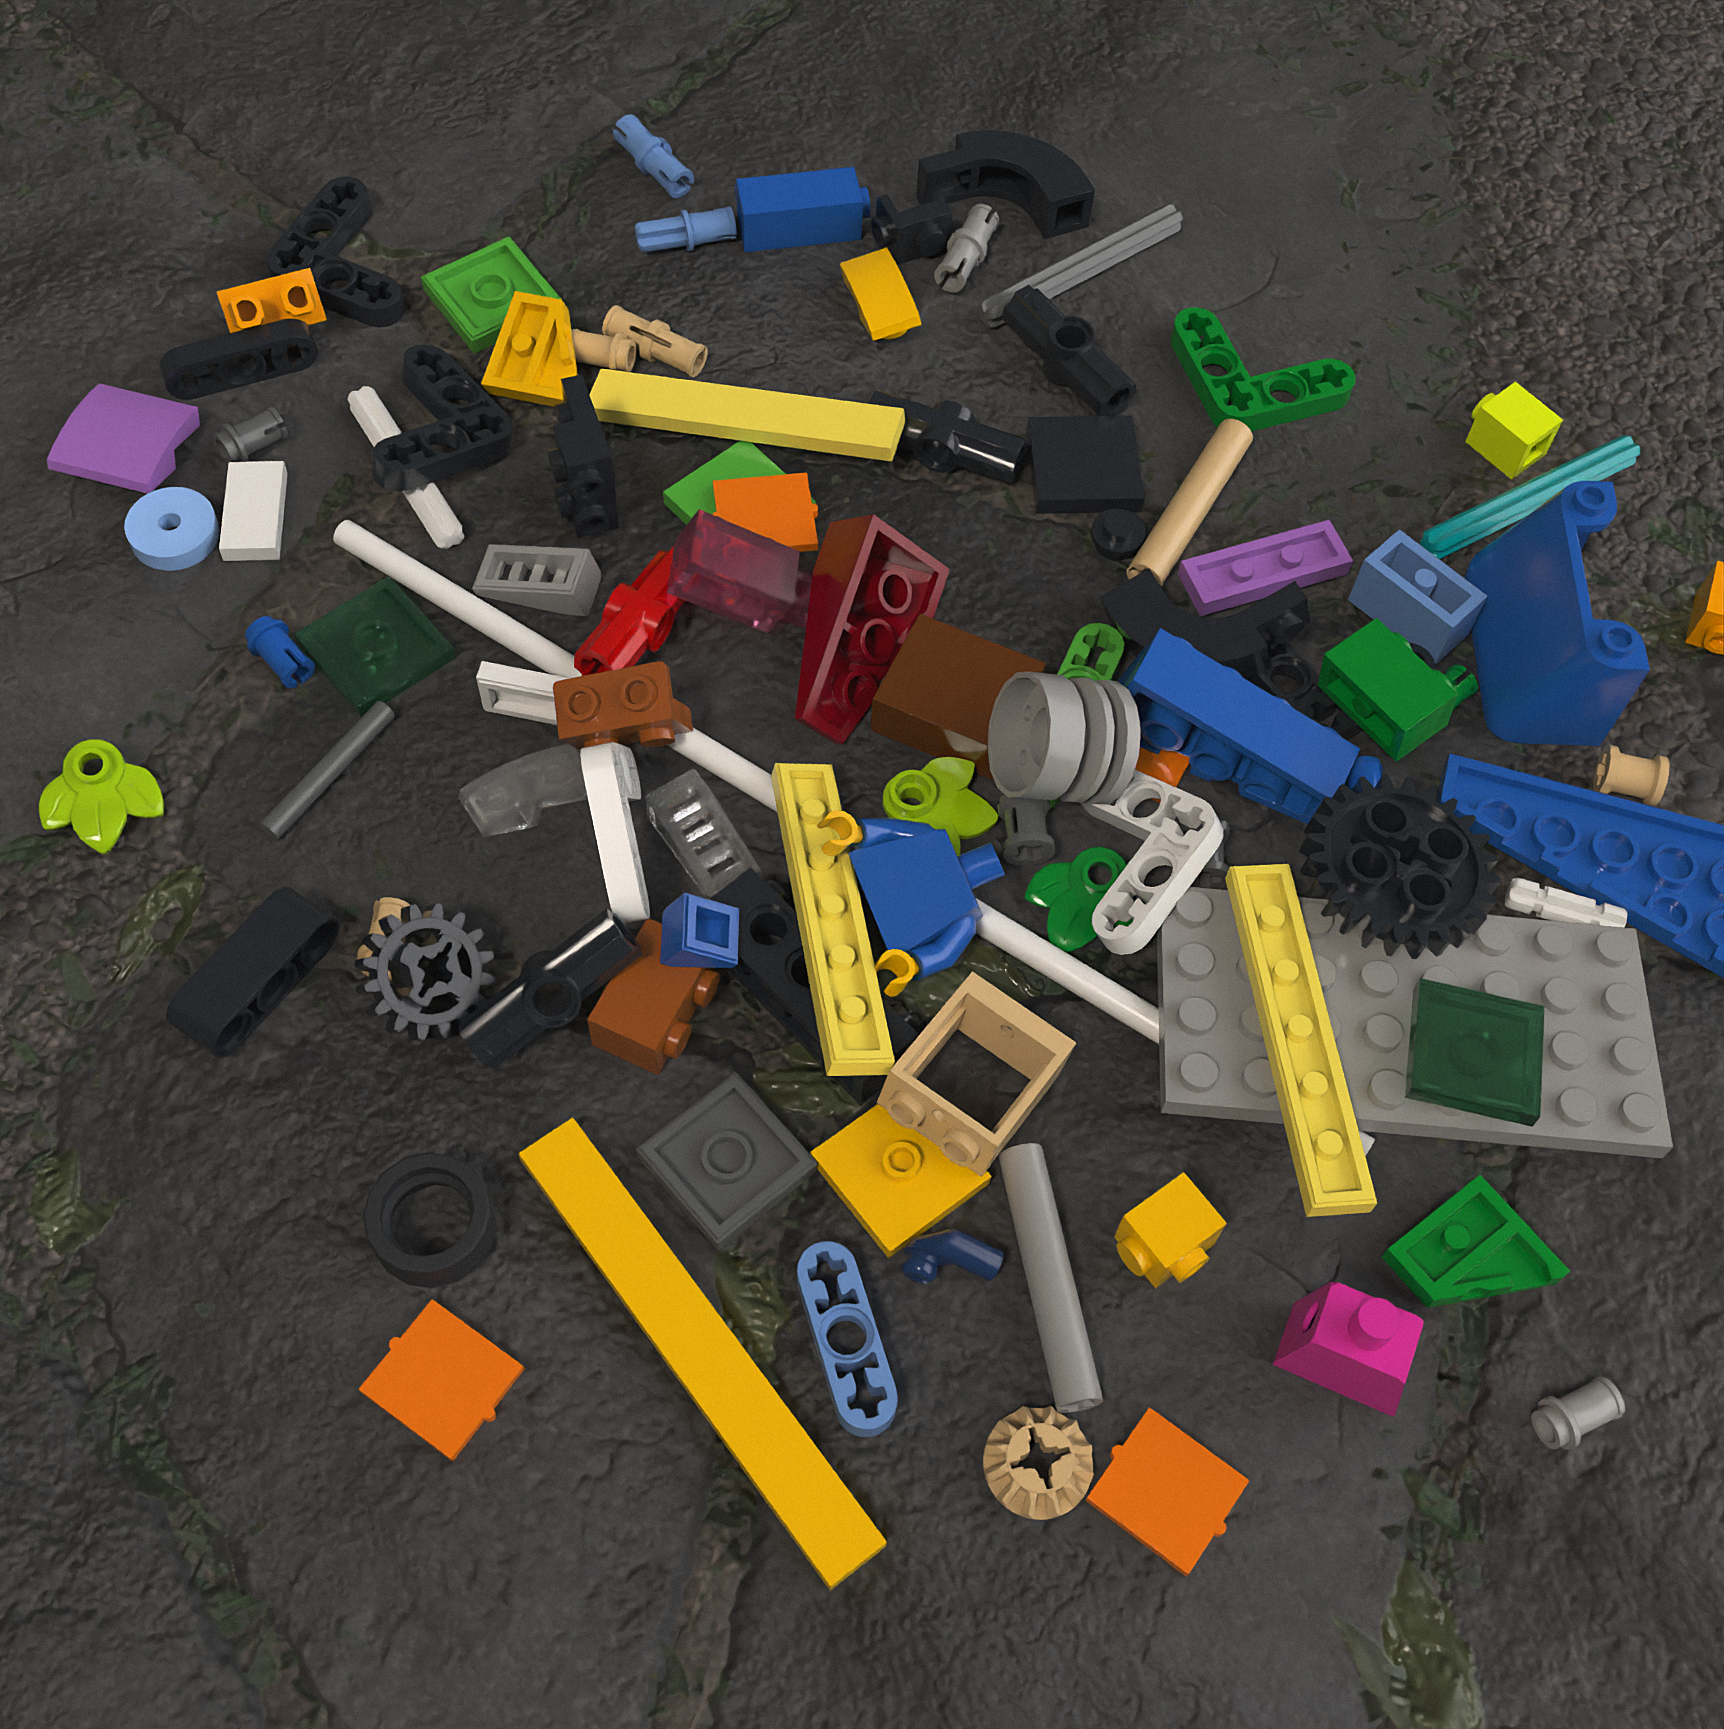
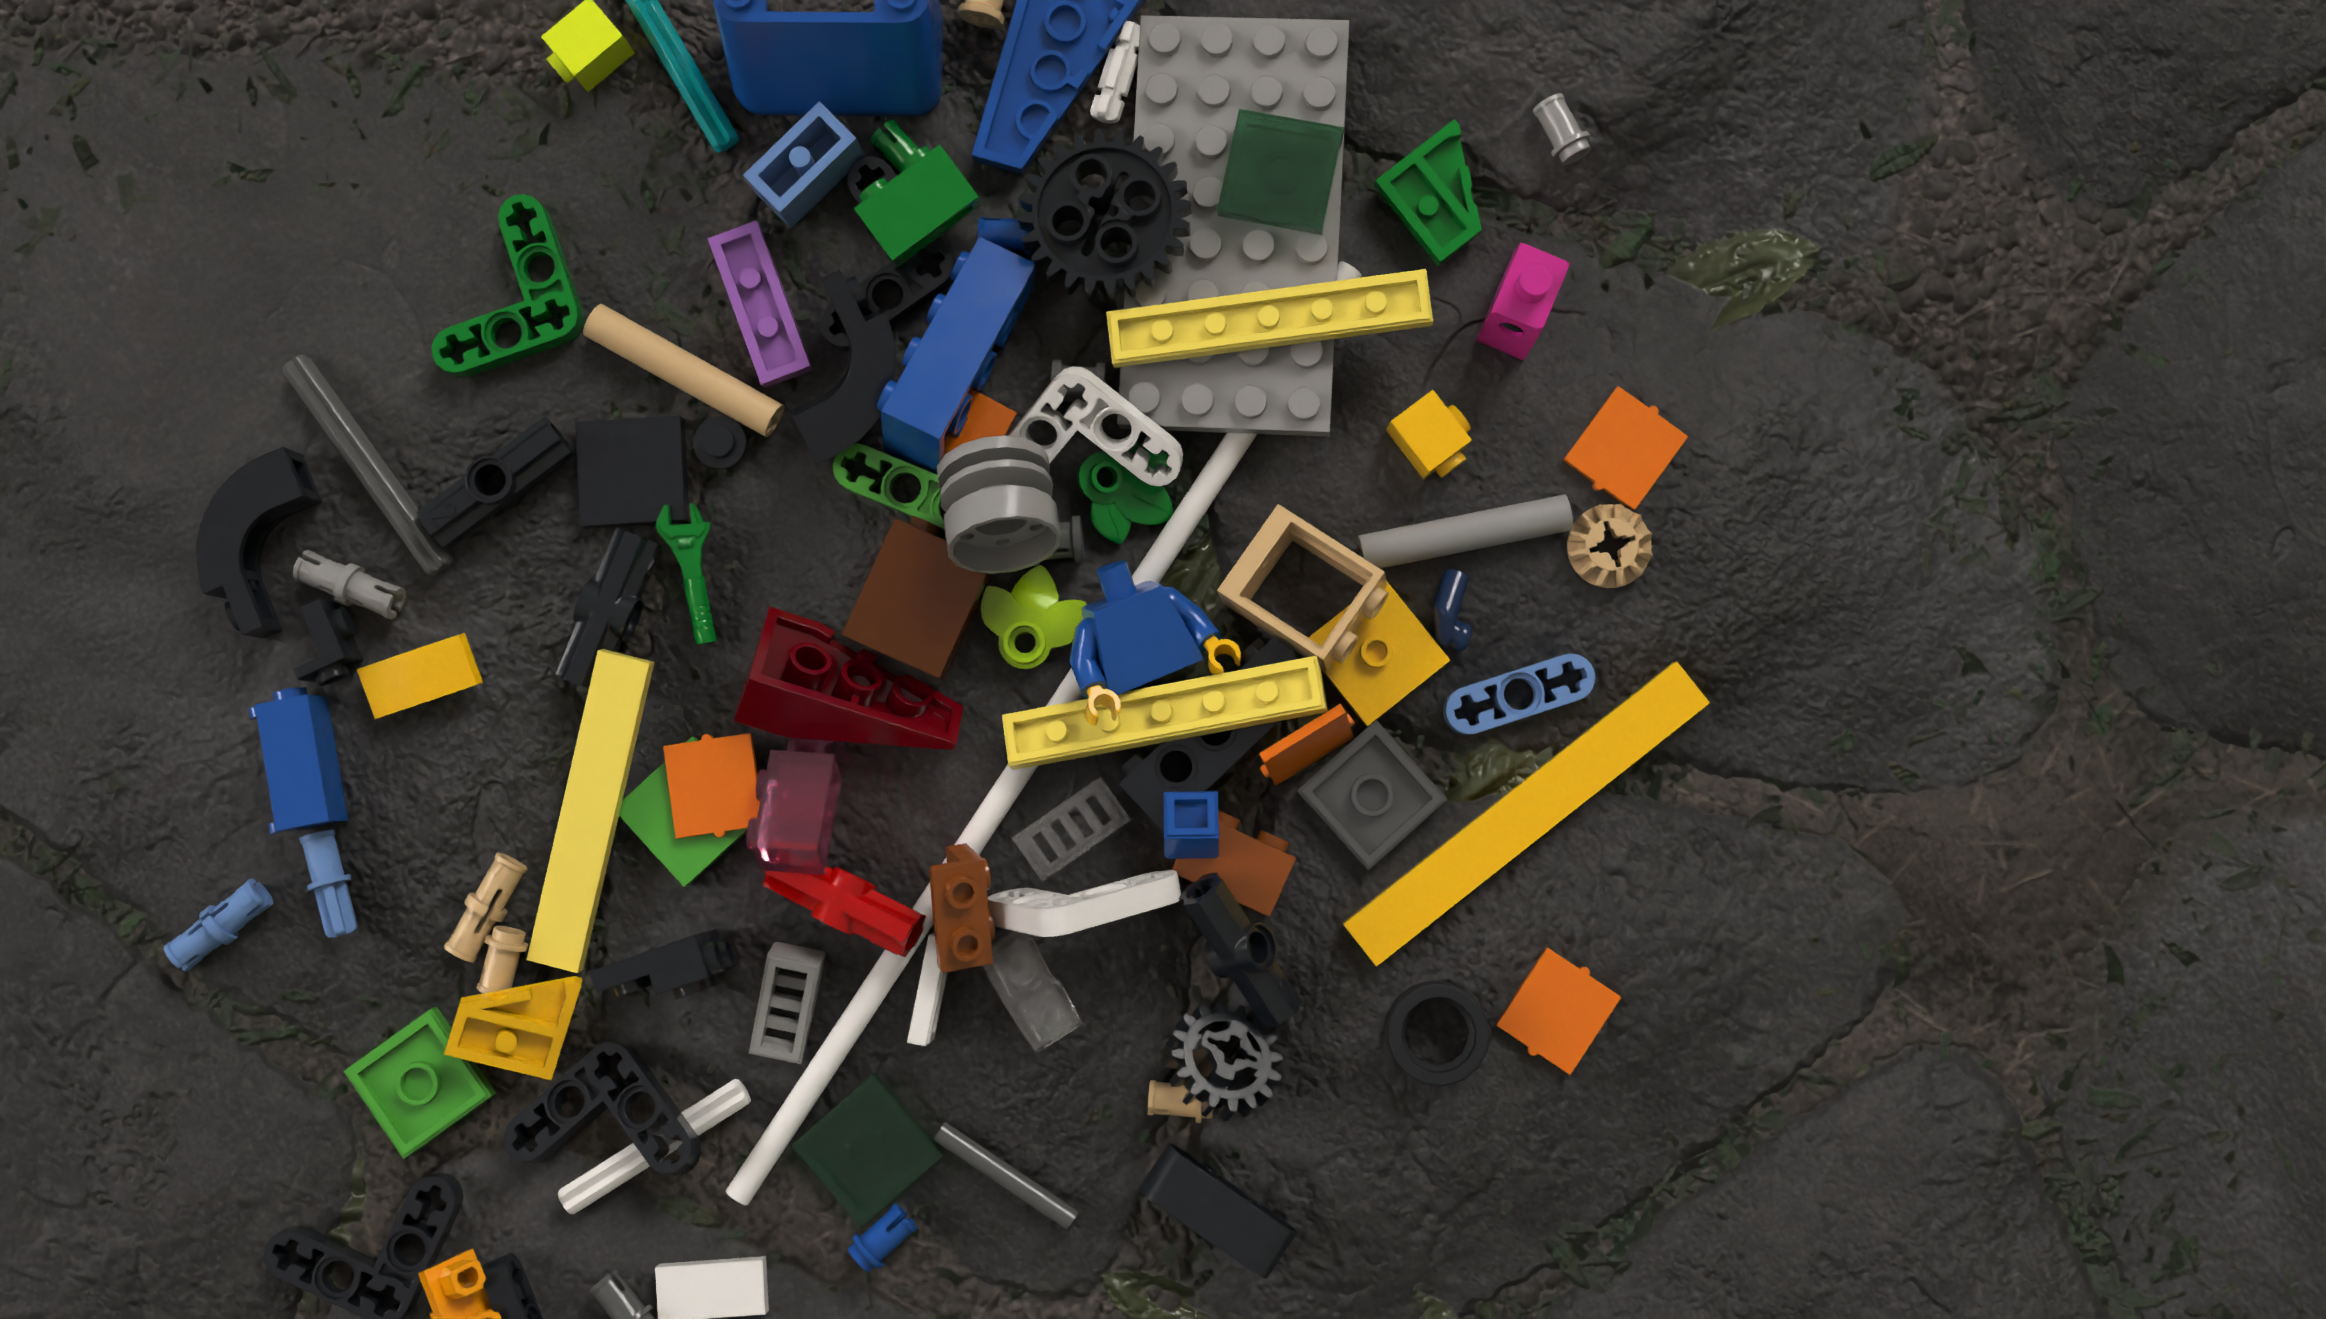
camera: 80 degrees left, 25 degrees up
none -> green piece [655,503,716,645]
none -> orange piece [1259,704,1355,786]

